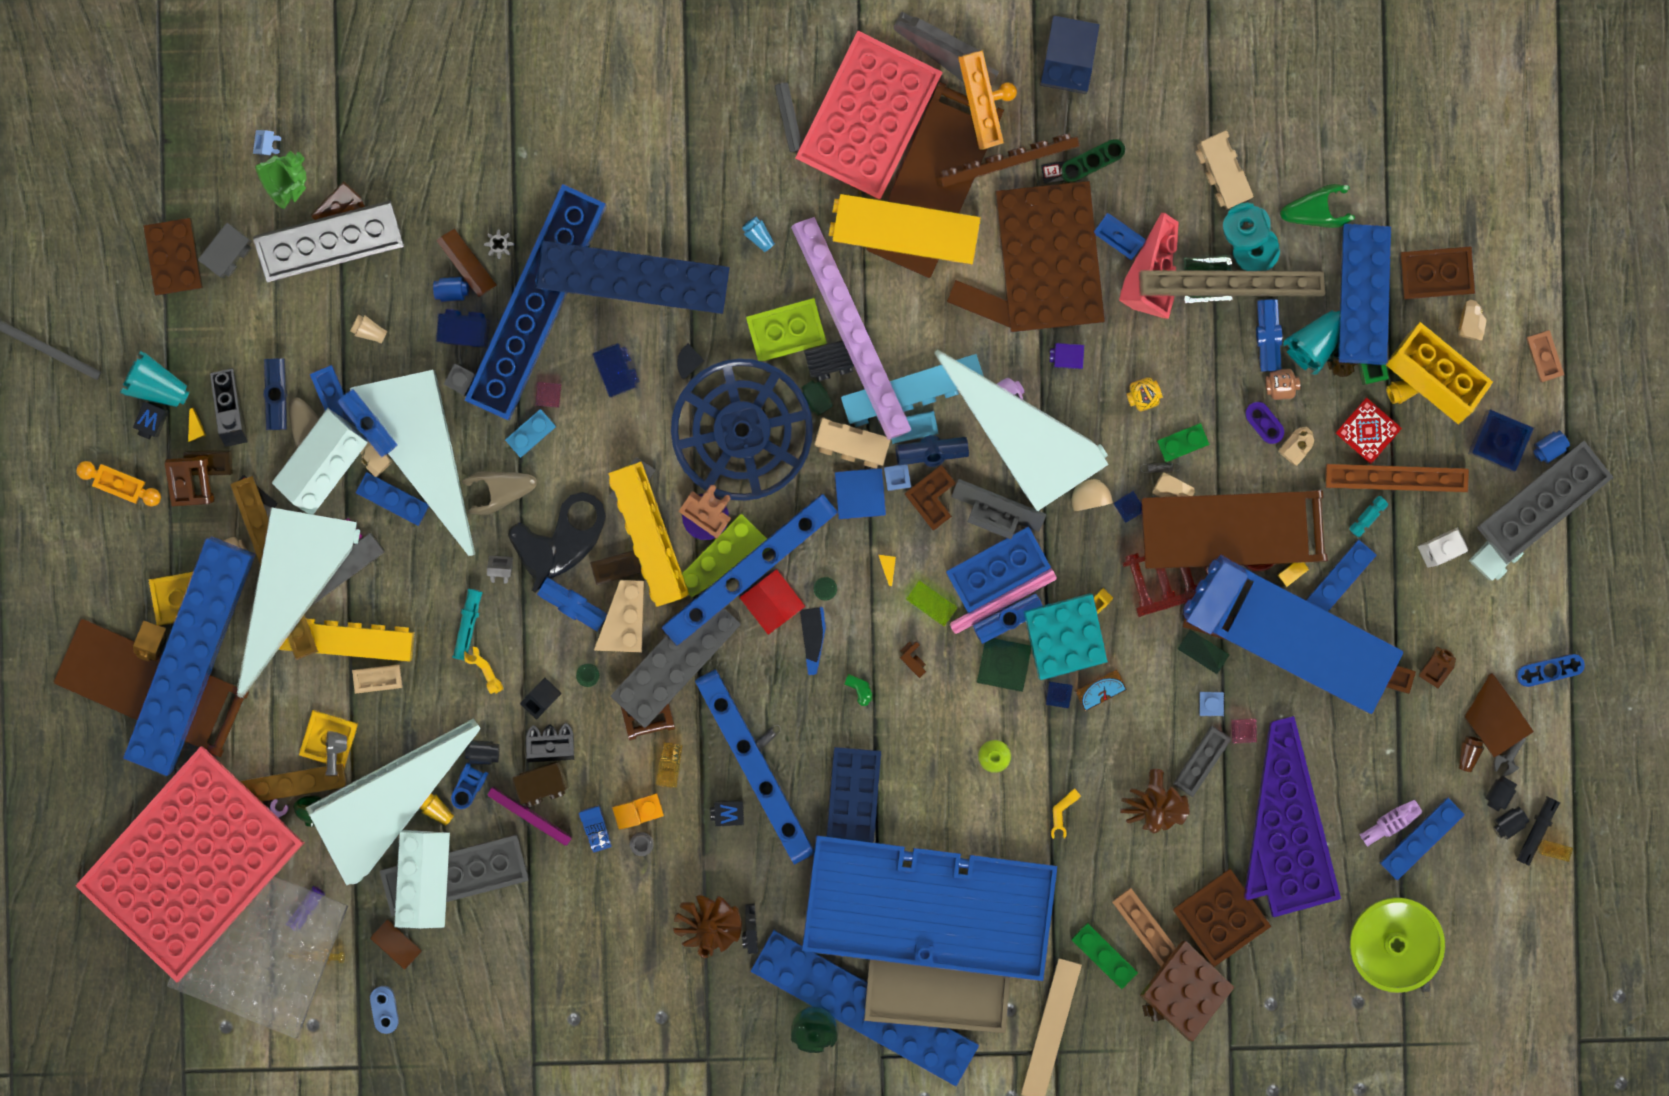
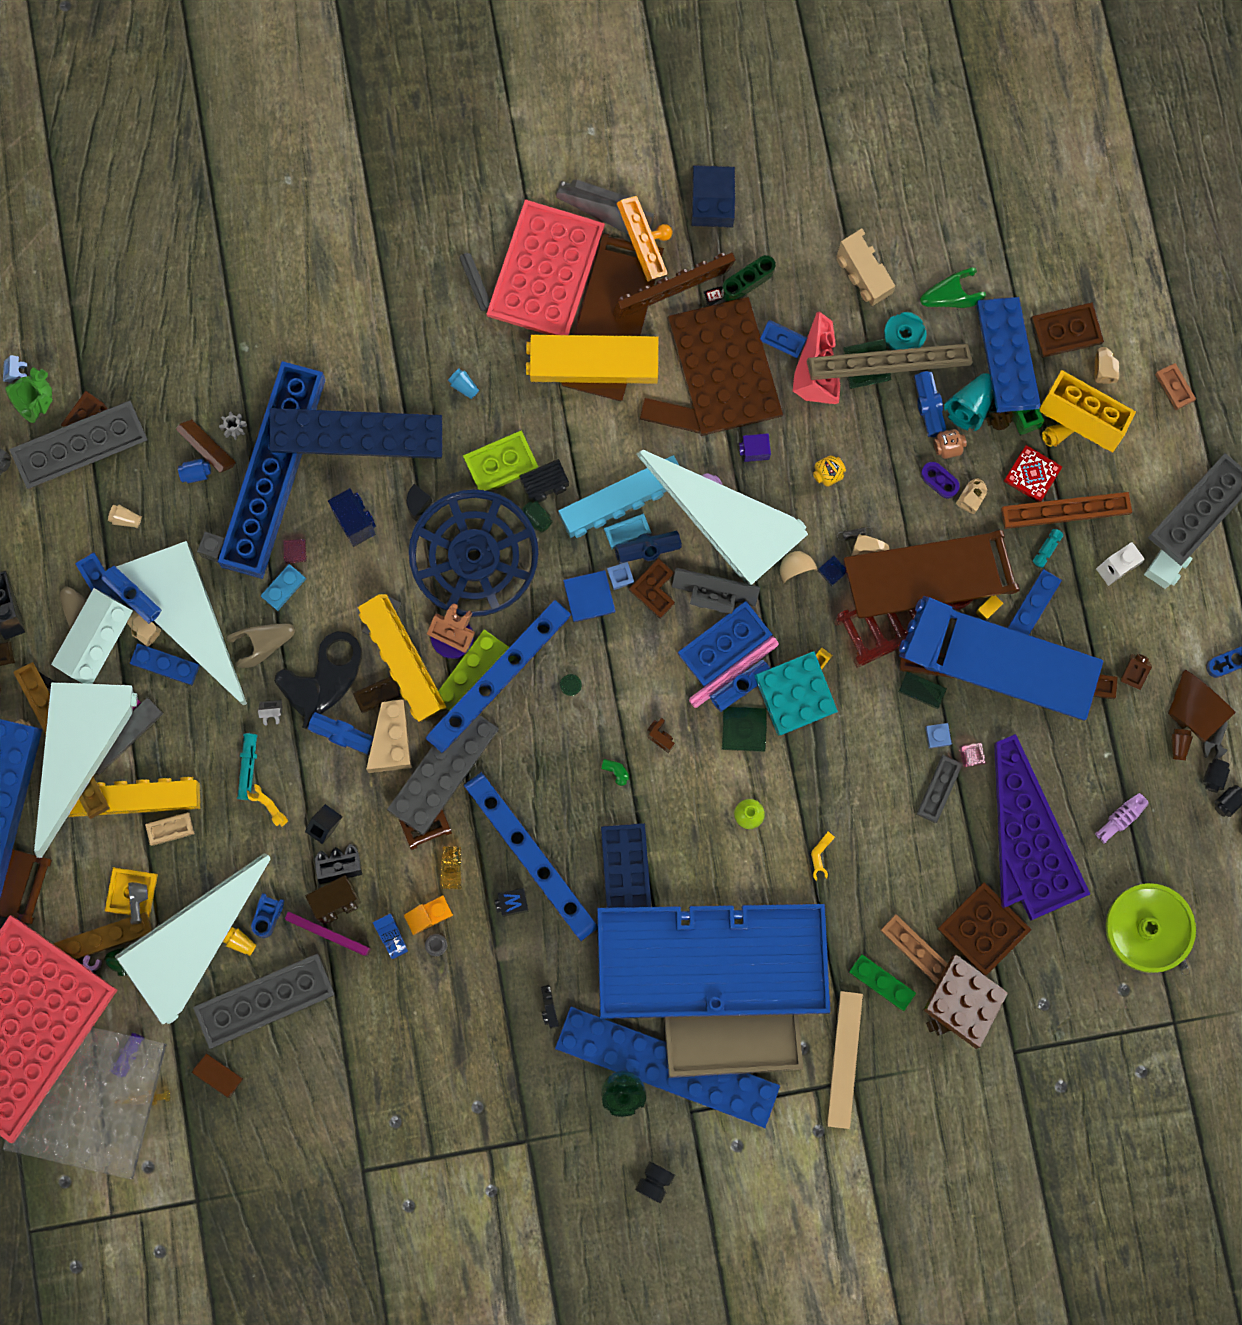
camera: 15 degrees left, 10 degrees down
dark blue piece [263,358,288,430] -> none
medium blue plate [370,986,399,1034] -> none
light aqua slope [395,830,450,928] -> none
clear blue brick [436,309,490,348] -> none
black brick [465,740,500,765] -> none
clear green plate [576,663,600,687] -> none
reddish brown piece [673,895,742,958] -> none
red slope [740,569,805,635] -> none
flat silver piece [749,725,781,751] -> none
lavender plate [791,217,911,440] -> none
black sticker [800,607,826,675] -> none
tan wedge [815,418,890,469] -> none
yellow piece [878,555,896,586] -> none
clear neon green tile [906,580,958,626] -> none
clear blue plate [1045,681,1073,708] -> none
slope [1074,669,1127,712] -> none
reddish brown piece [1120,769,1189,834] -> none
green plate [1157,423,1210,463] -> none
teal plate [1223,203,1271,250] -> none
blue plate [1380,797,1465,880] -> none
clear blue brick [1468,409,1534,472] -> none
blue brick [1533,430,1570,464] -> none

